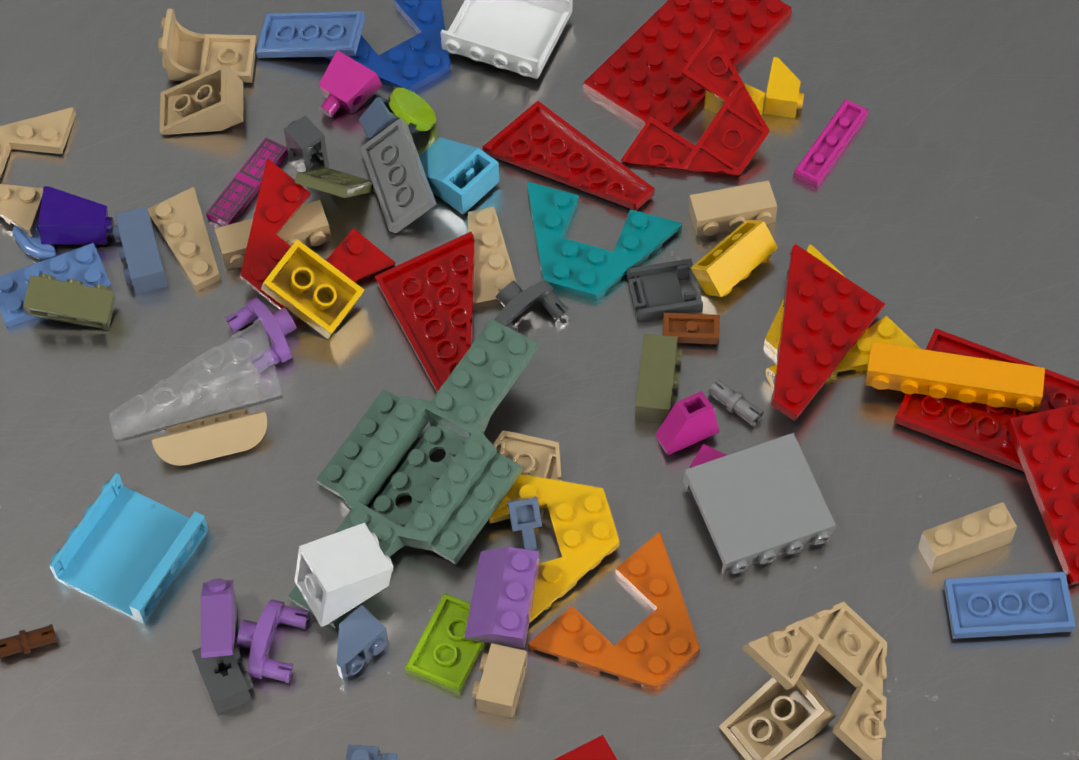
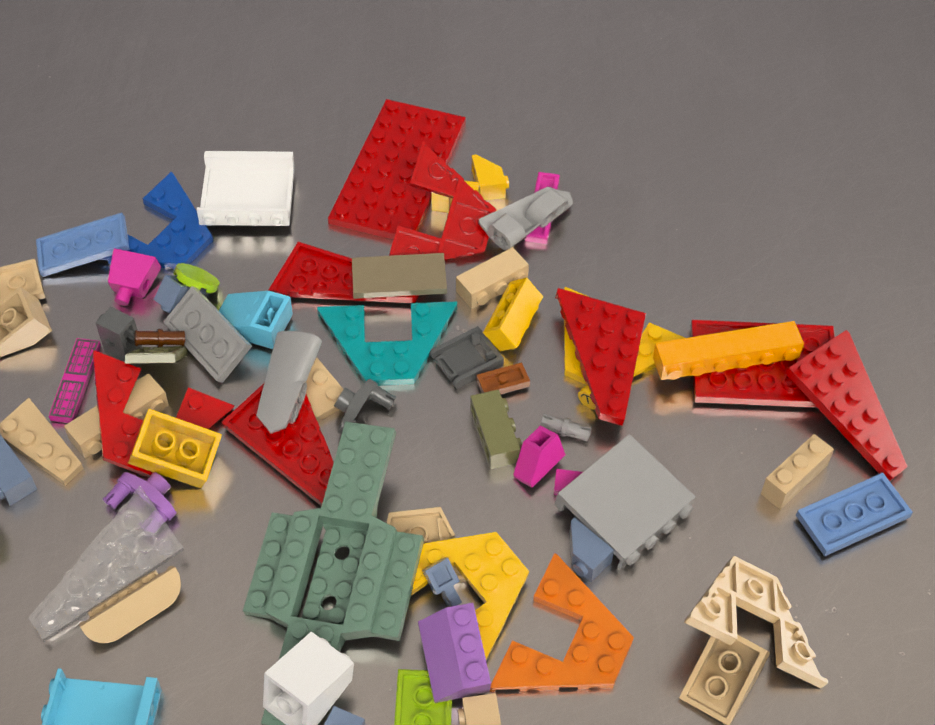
camera: 25 degrees left, 5 degrees down
none -> reddish brown pin [134,329,185,348]
none -> light grey panel [256,331,322,434]
none -> dark tan tile [352,253,447,299]
none -> light grey panel [479,187,573,250]
none -> sand blue slope [569,517,614,582]

